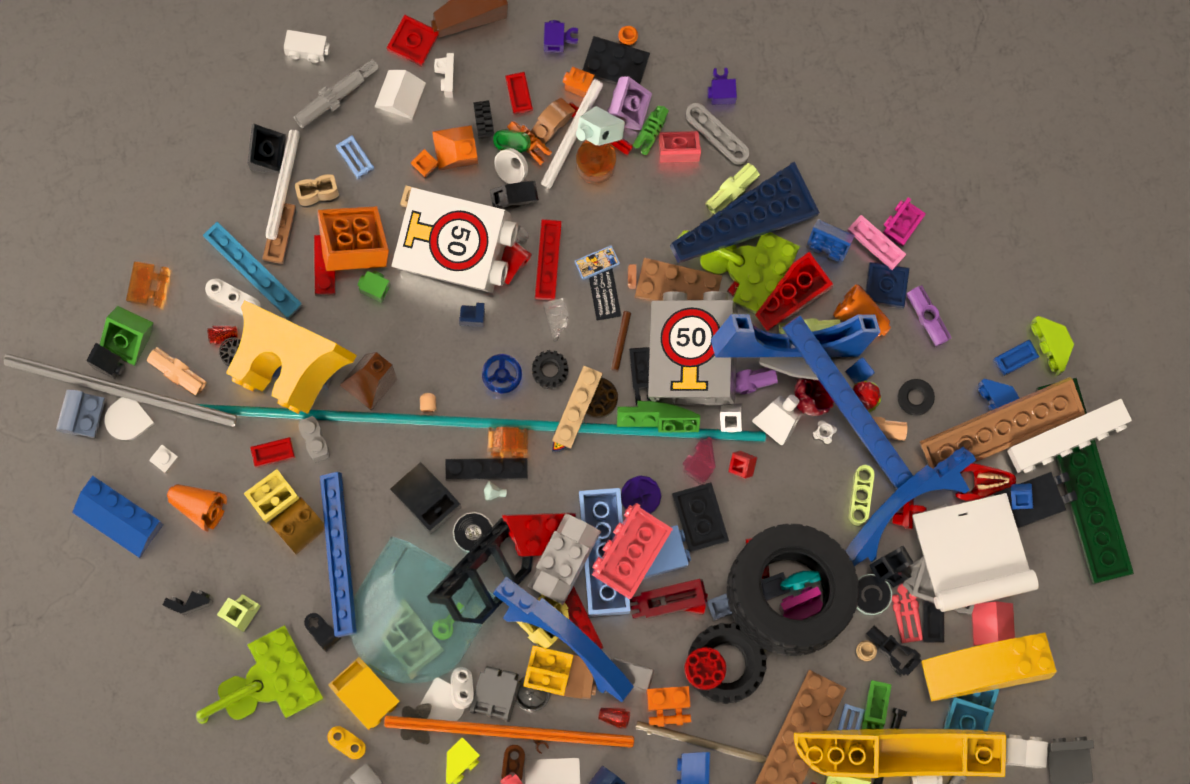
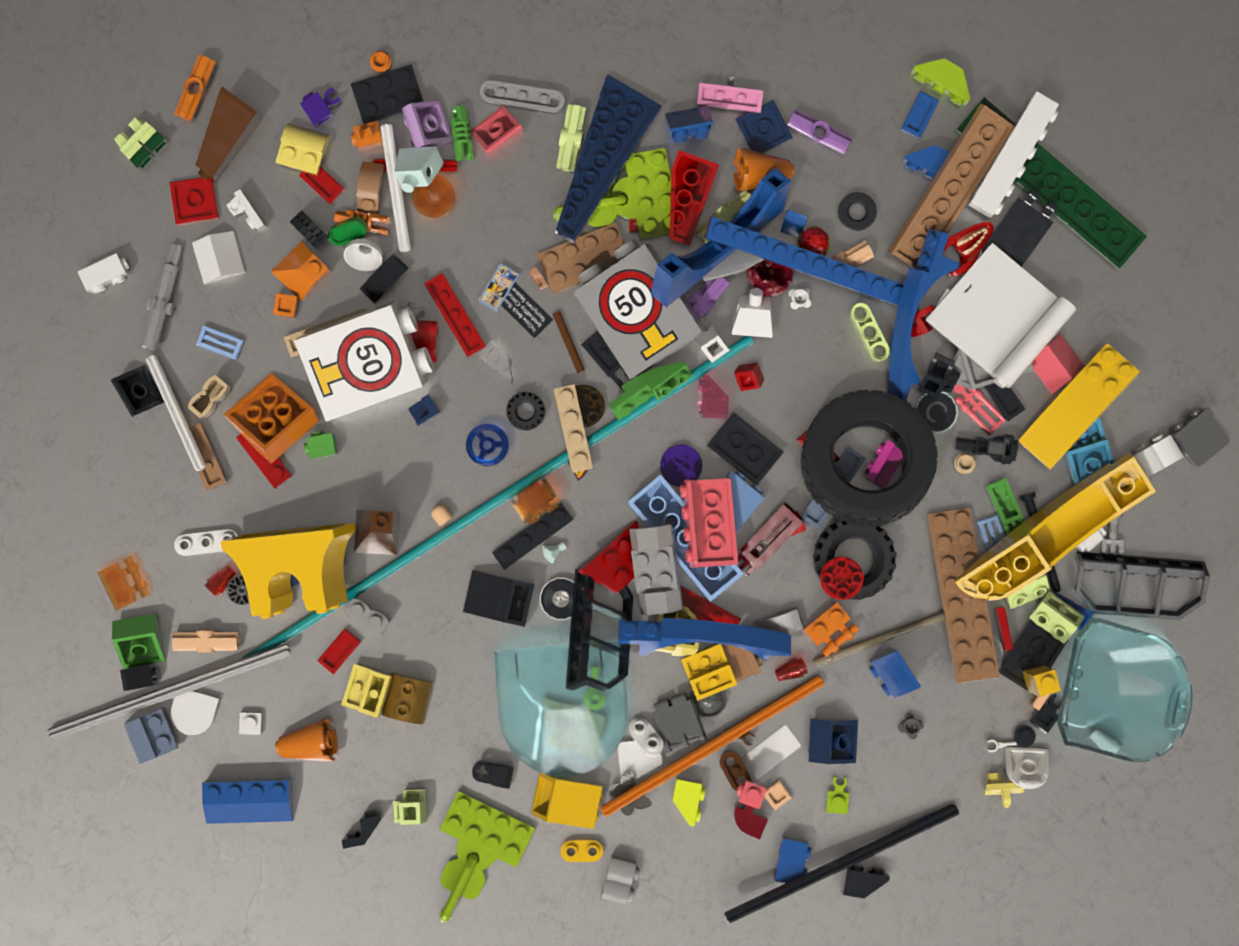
camera: 30 degrees left, 10 degrees up
dark azure plate [203,222,303,319] -> none
blue plate [320,472,357,637] -> none
dark purple brick [707,68,737,105] -> none
teal dish [780,571,821,590] -> none
dark pink bracket [883,197,926,247] -> none
blue slope [1011,483,1033,509] -> none
none -> light yellow brick [276,123,330,175]

